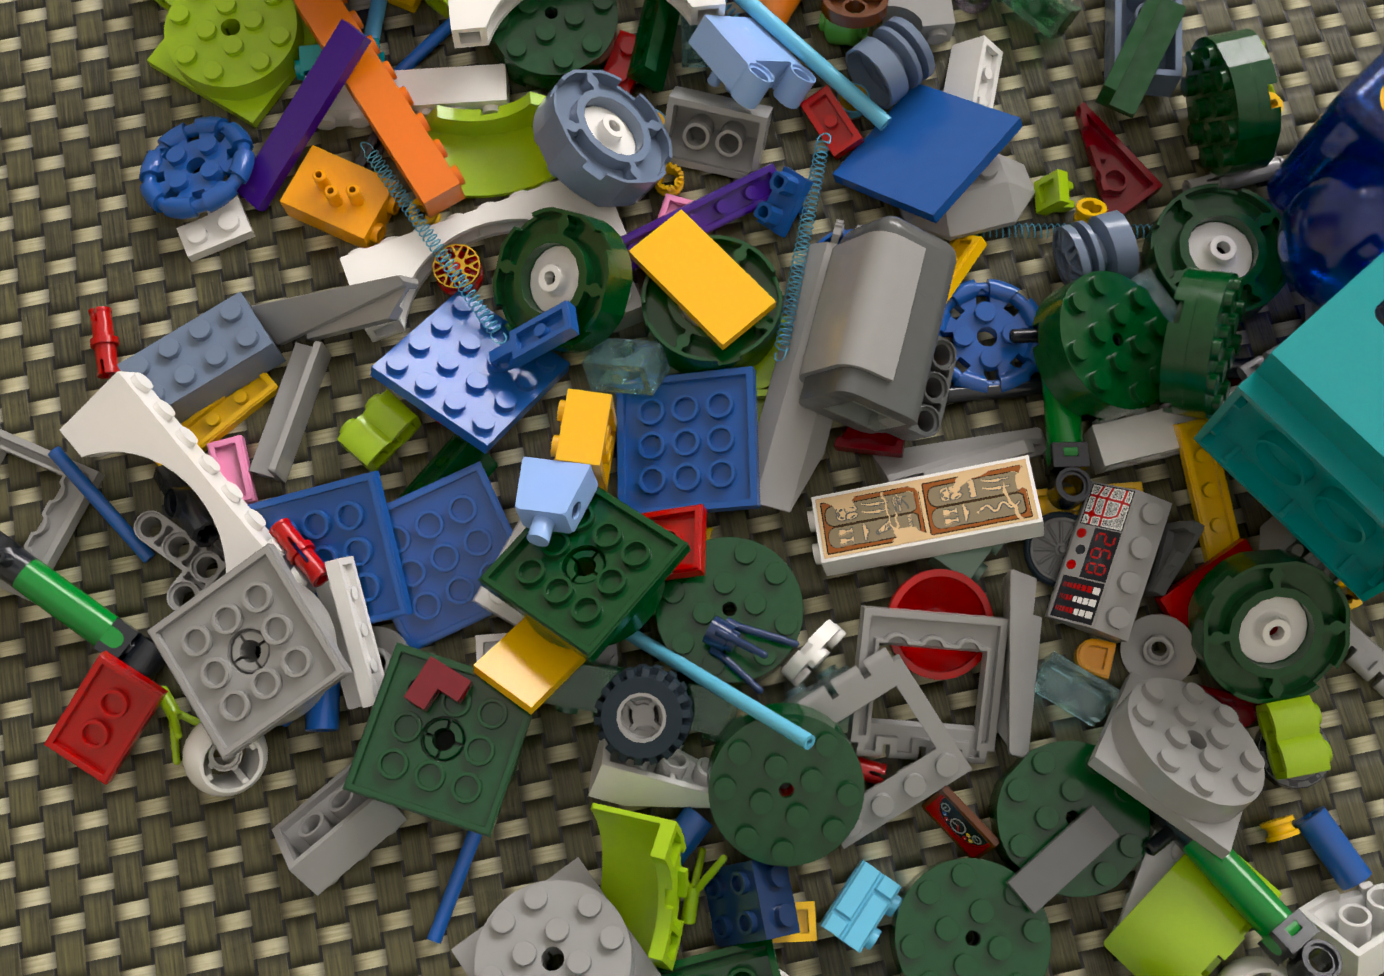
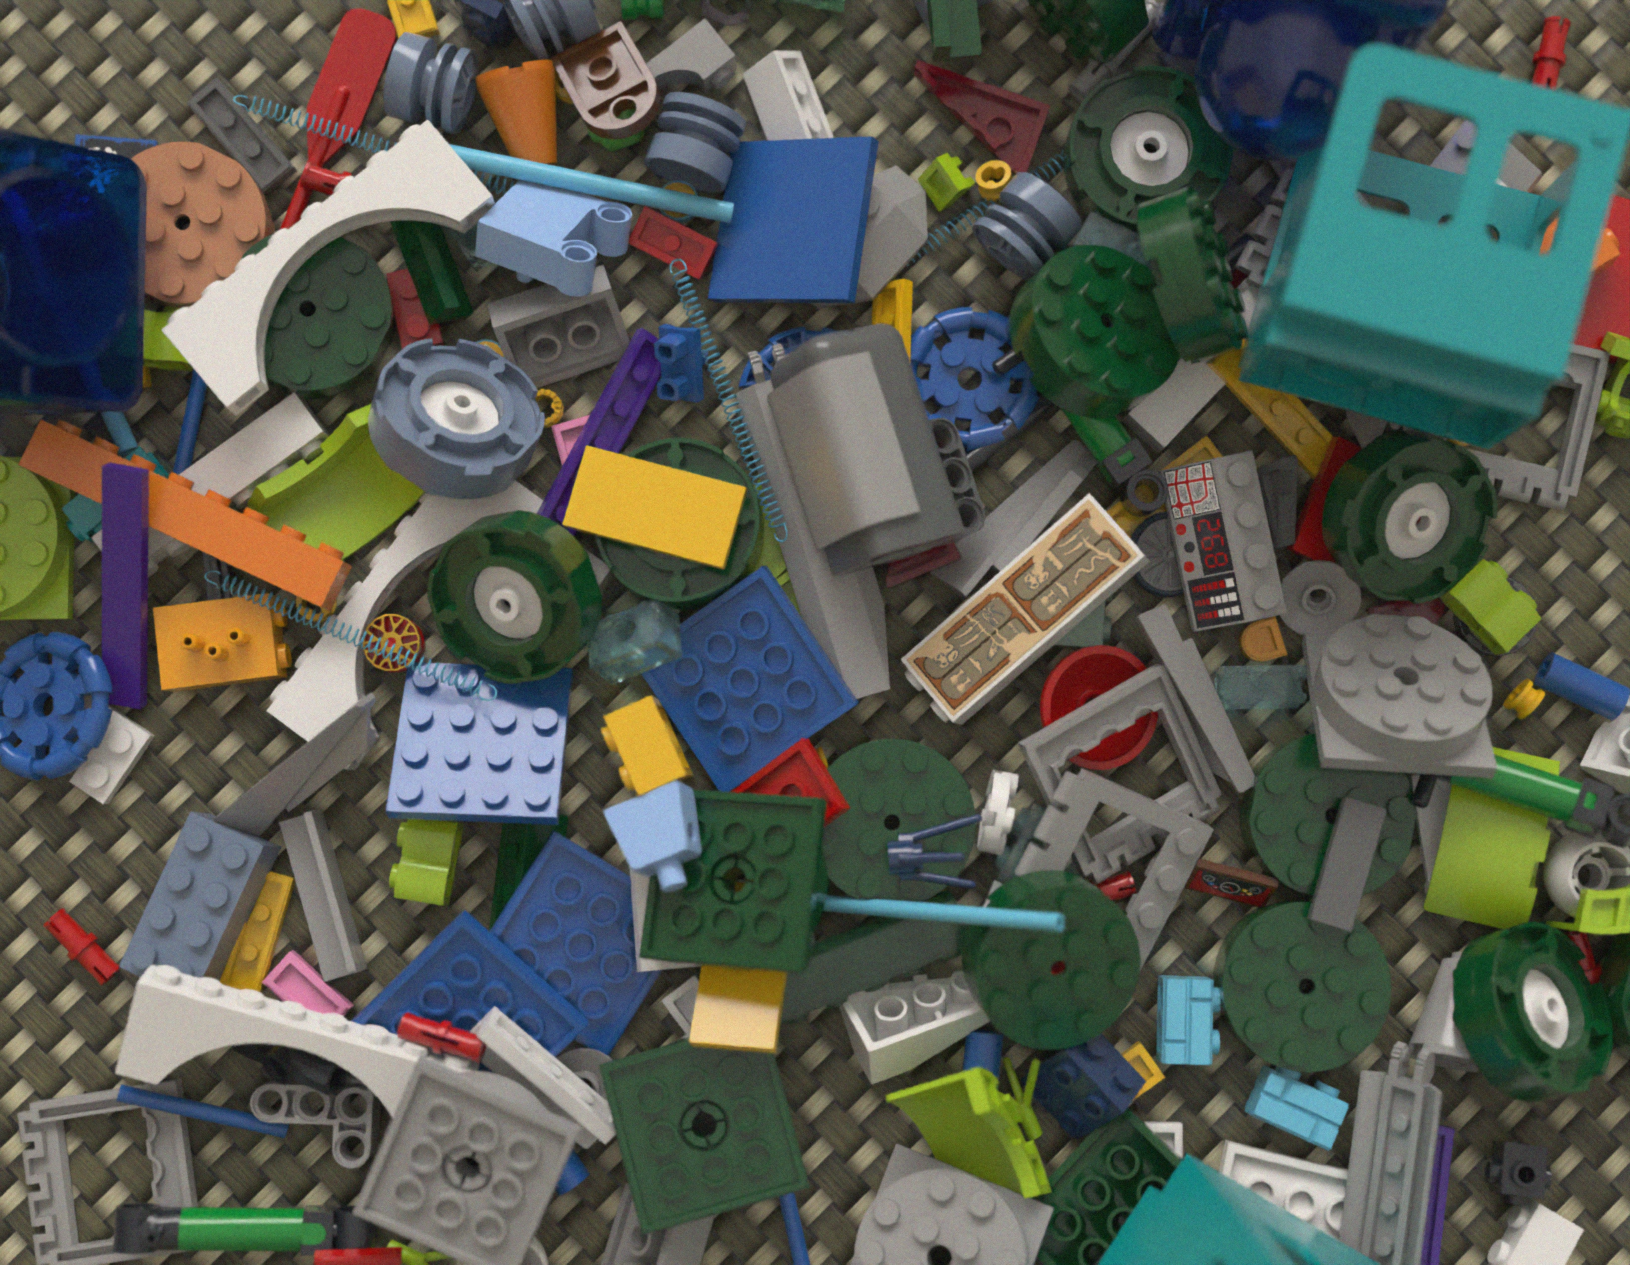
camera: 35 degrees left, 10 degrees up
dark red piece [404,656,473,712] -> none
blue hinge [489,300,579,373] -> none
black wheel [594,664,694,766] -> none

